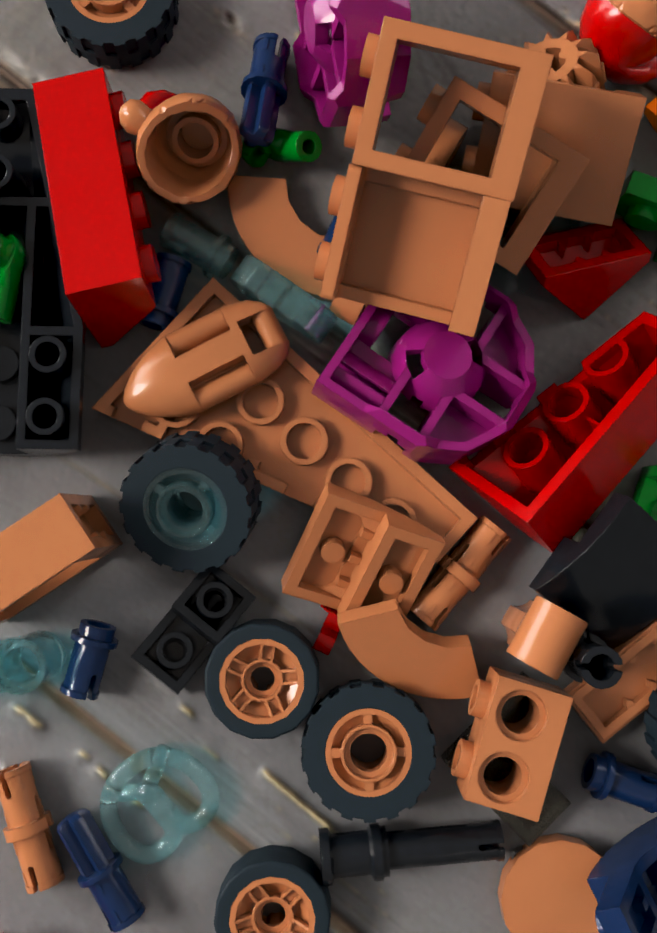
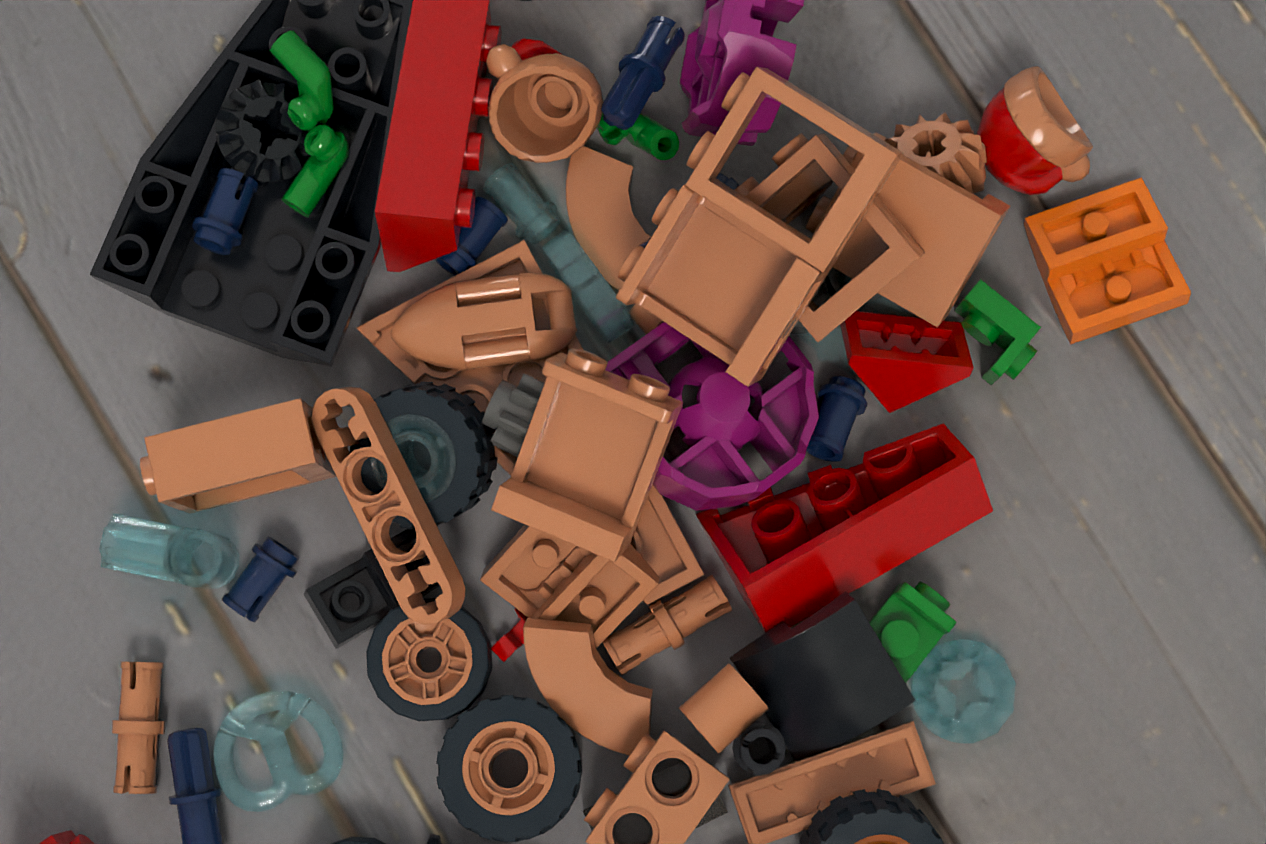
camera: 20 degrees right, 5 degrees down
none -> nougat beam [311,387,466,625]
none -> dark grey gear [482,373,545,457]
none -> nougat panel [491,349,684,562]
none -> dark blue pin [806,376,868,462]

